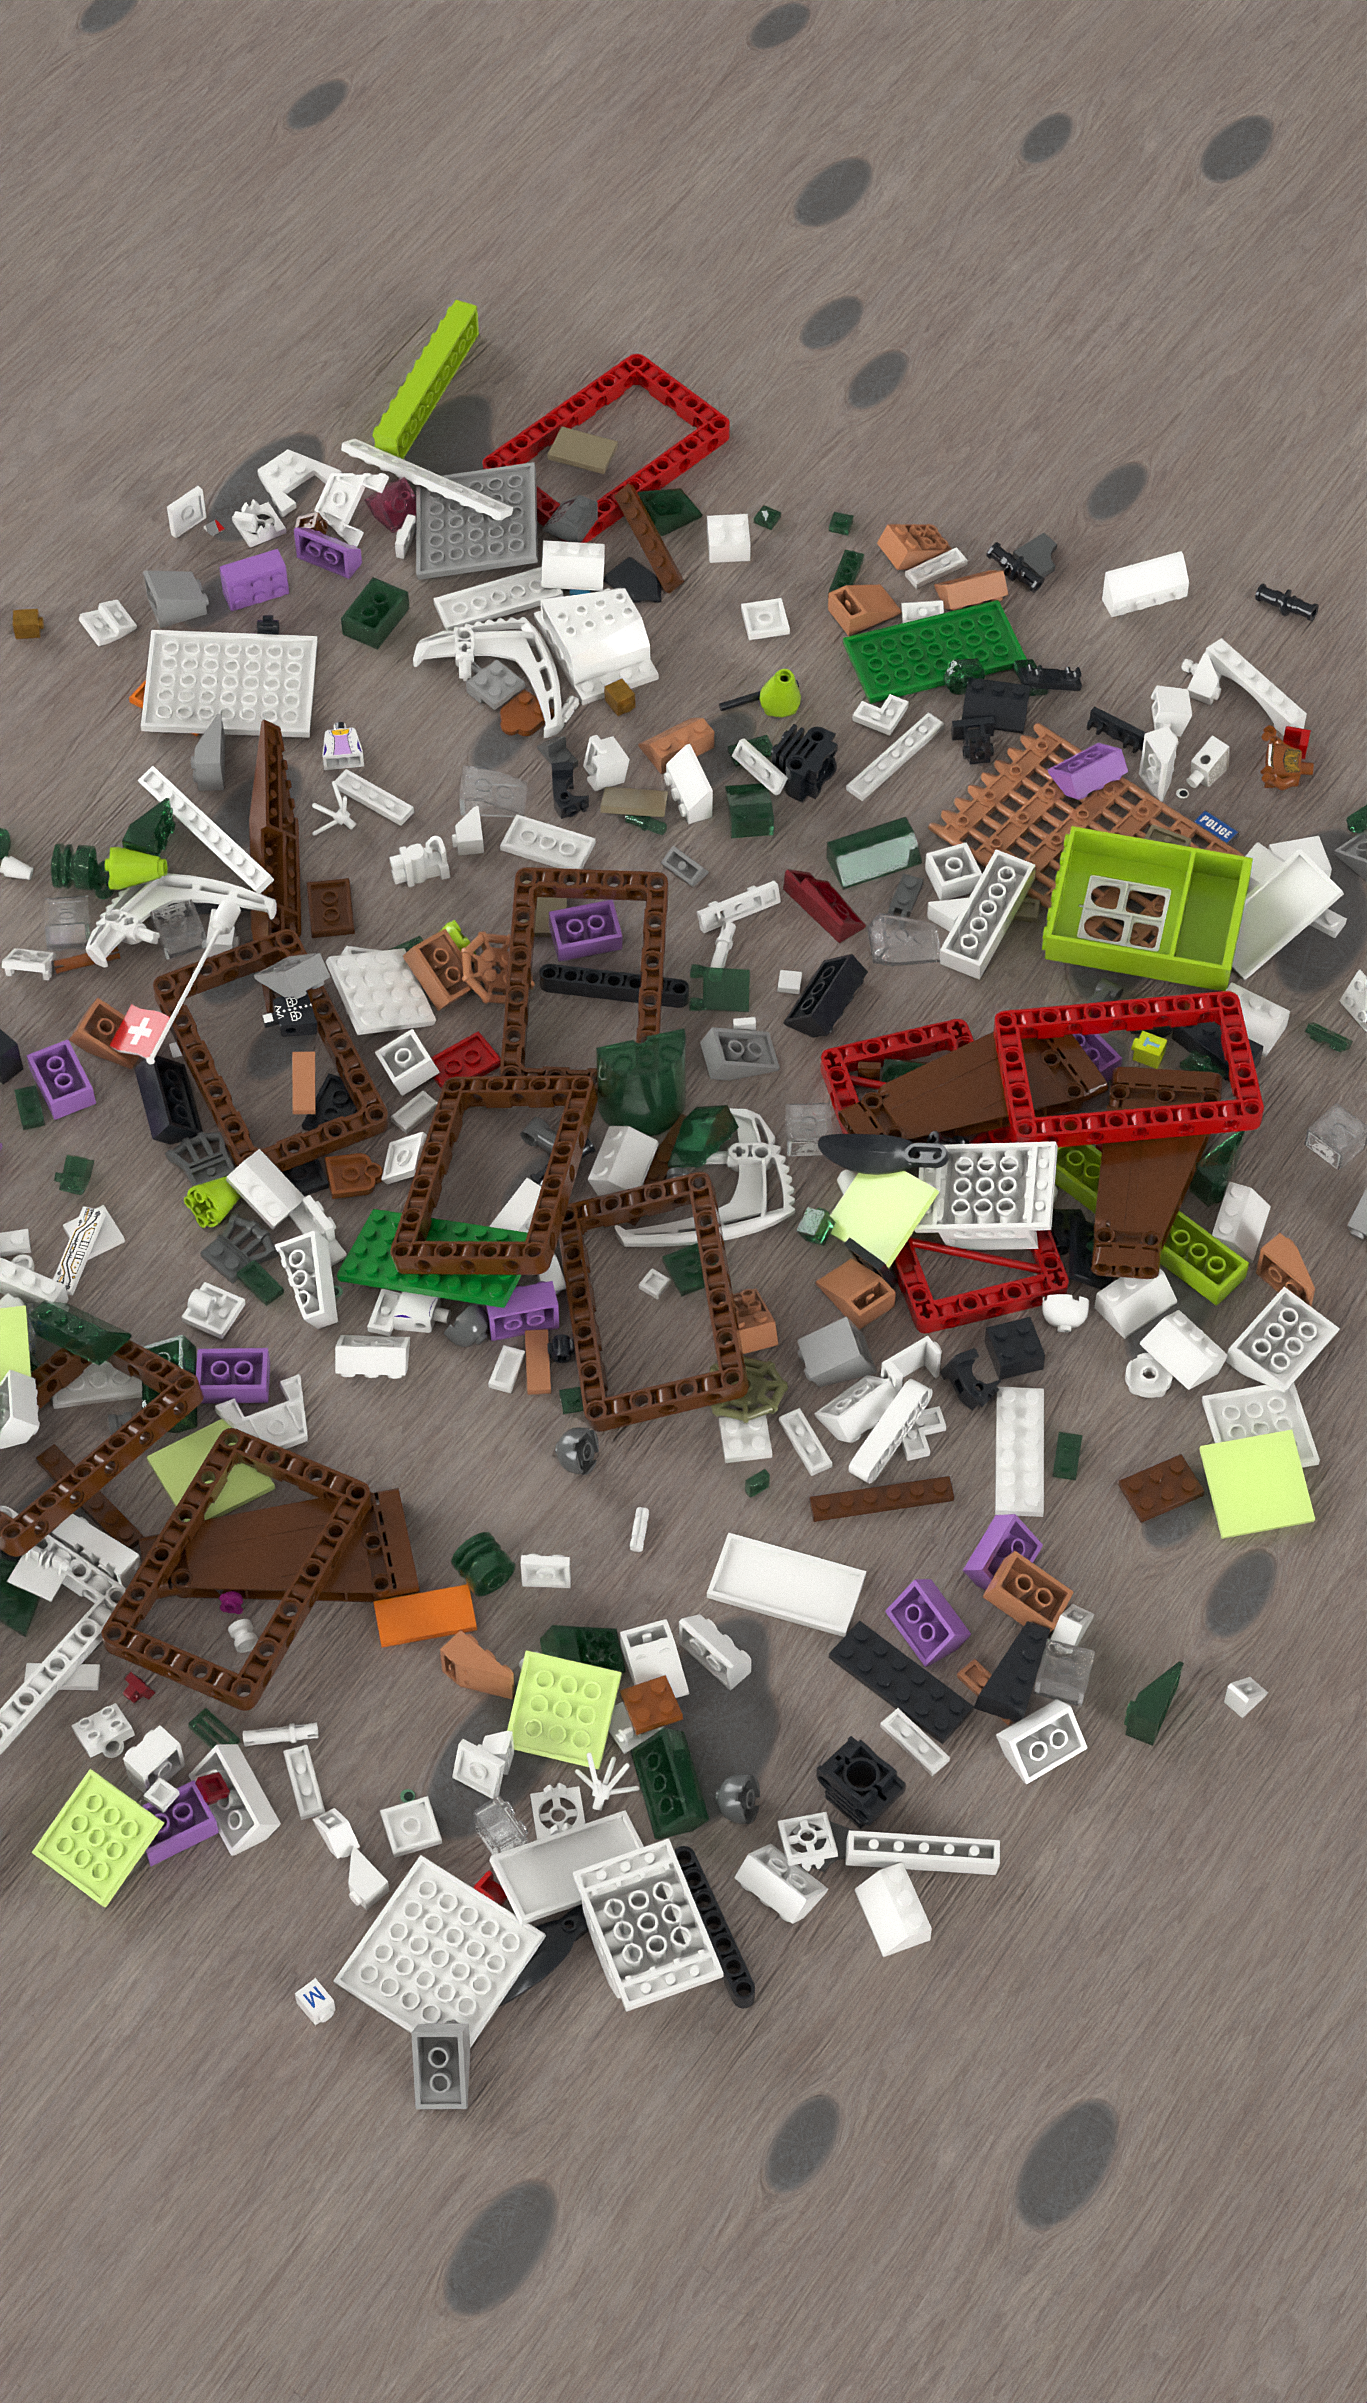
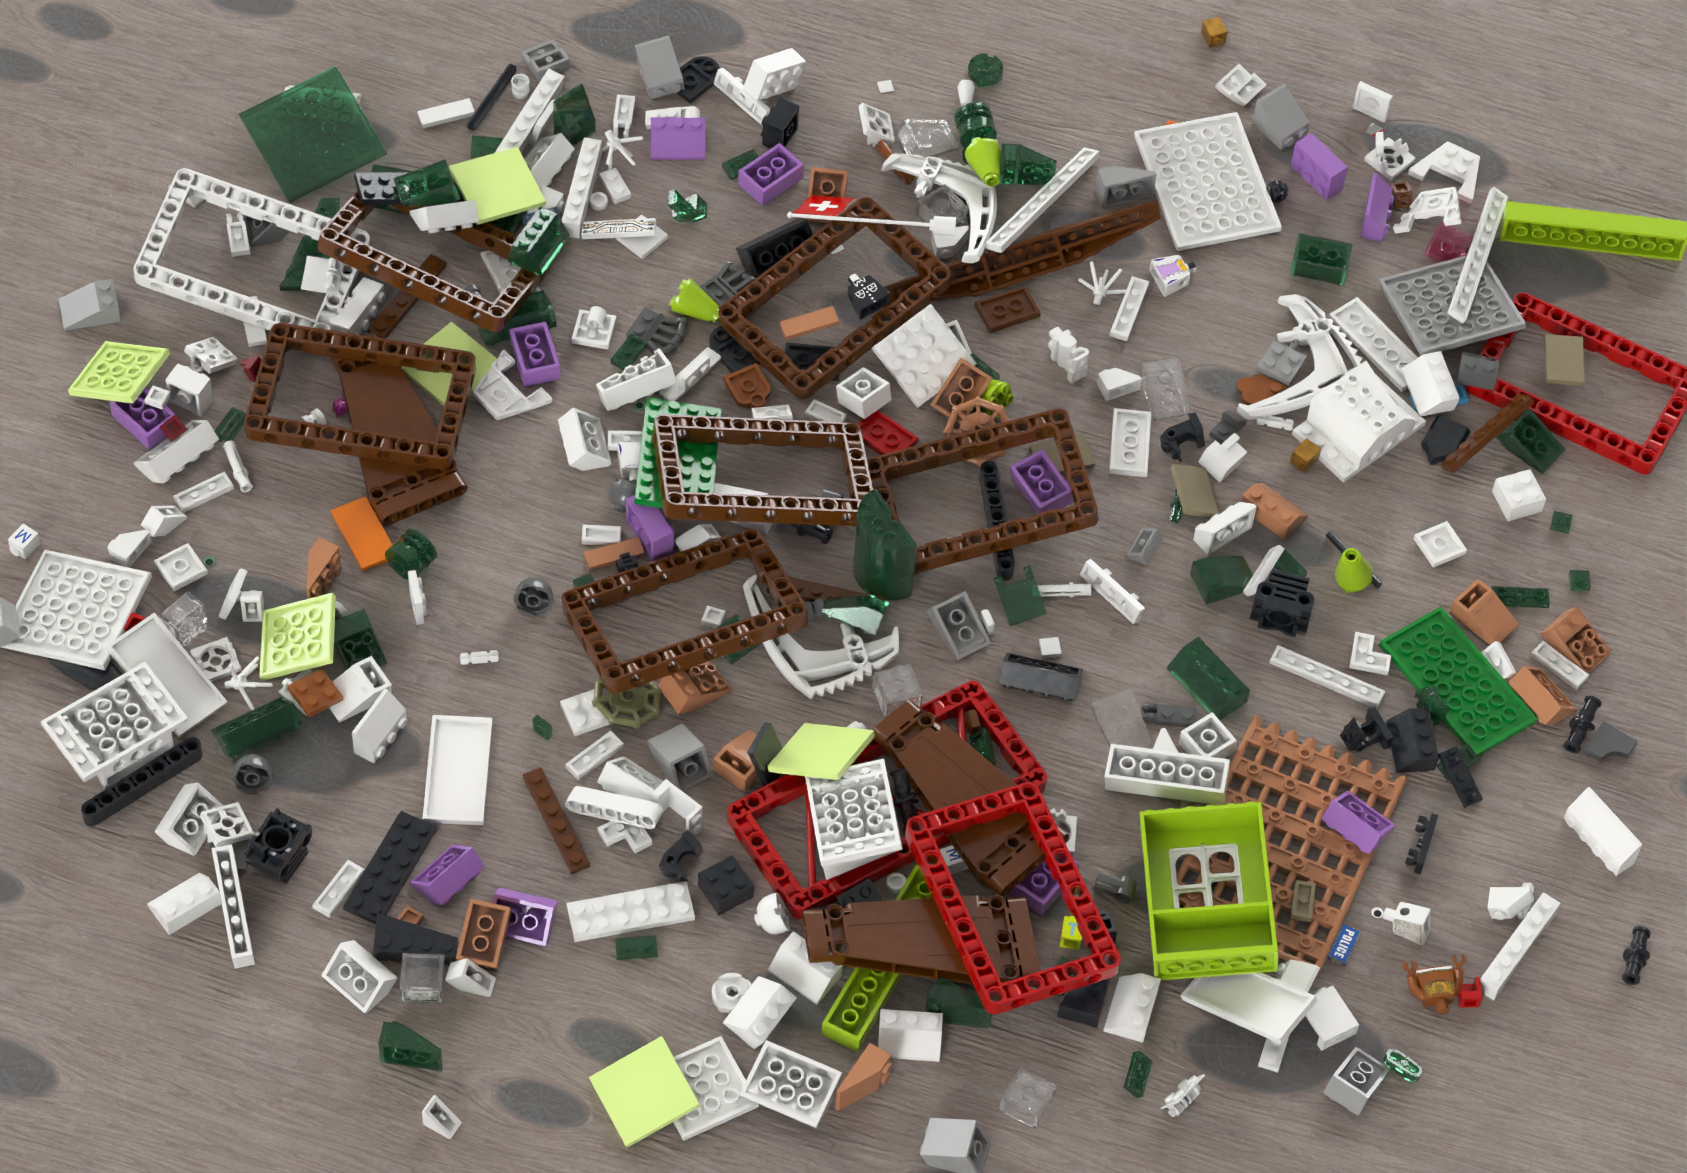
camera: 70 degrees right, 0 degrees up
white slope [226,1149,305,1230] -> none
light grey slope [254,953,331,999] -> none
white plate [395,514,416,559] -> none
white slope [588,1126,659,1196] -> none
dark red slope [783,869,866,943] -> none
clear green brick [796,1207,836,1246] -> none
black plant [818,1134,950,1175] -> none
reddish brown plate [1118,1454,1205,1523] -> none
white slope [1139,726,1178,802] -> none
white plate [1151,686,1192,737] -> none

